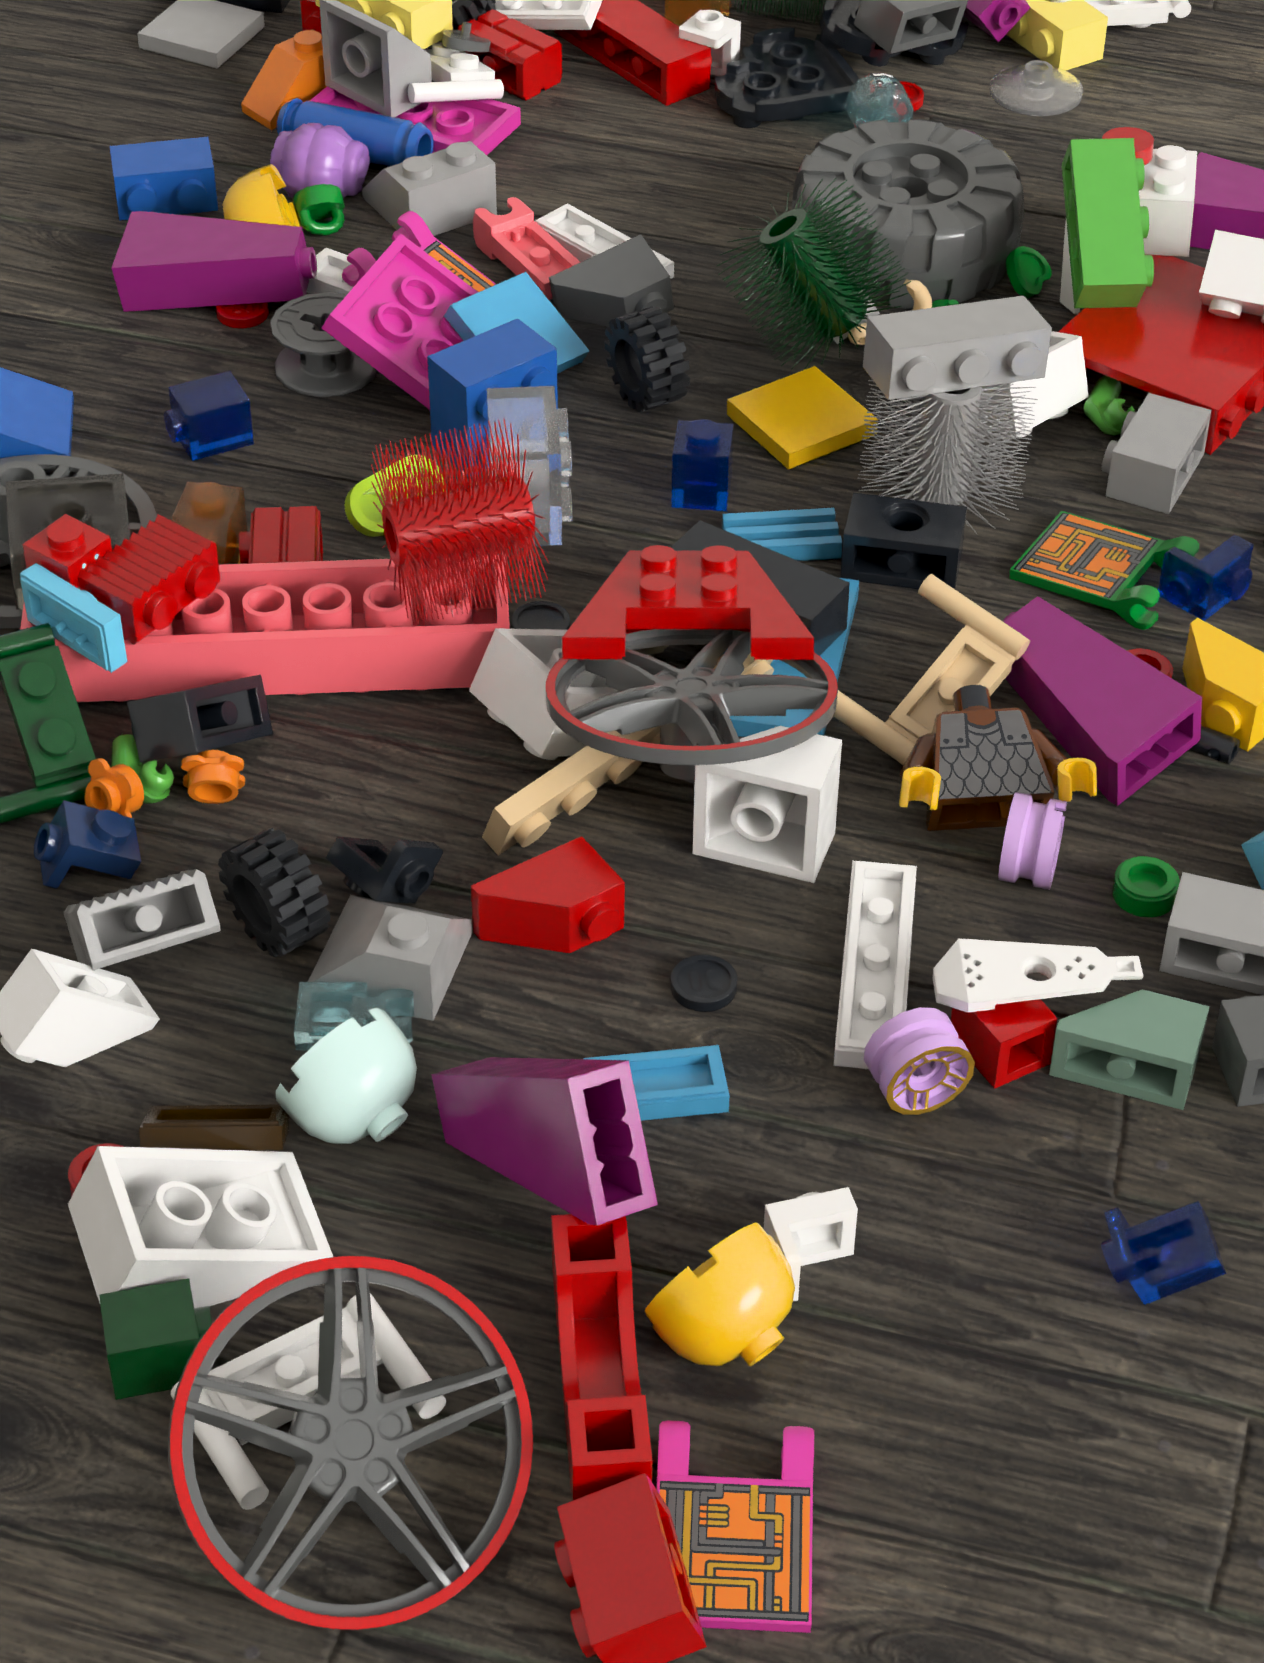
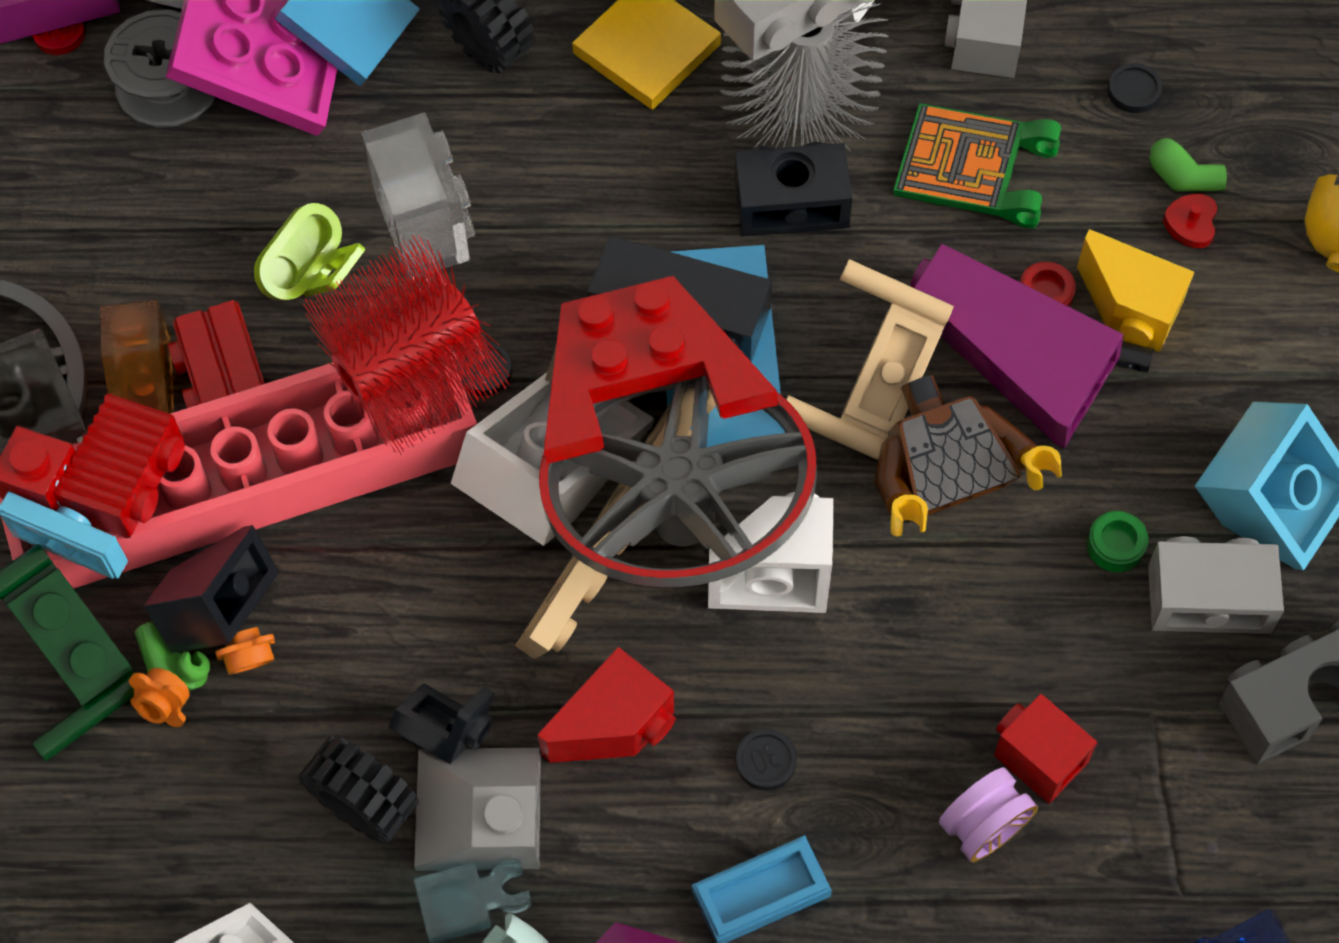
camera: 15 degrees left, 20 degrees up
dark blue bracket [34,800,142,889] -> none
light grey brick [64,869,221,970] -> none
clear blue brick [164,371,254,461] -> none
blue brick [427,318,558,477] -> none
clear blue brick [671,419,734,511] -> none
dark azure tile [722,508,842,561] -> none
white tile [833,860,917,1069] -> none
white piece [932,938,1143,1012] -> none
lavender wheel [998,792,1067,890] -> none
sand green slope [1049,989,1210,1110] -> none
clear blue bracket [1158,534,1254,621] -> none

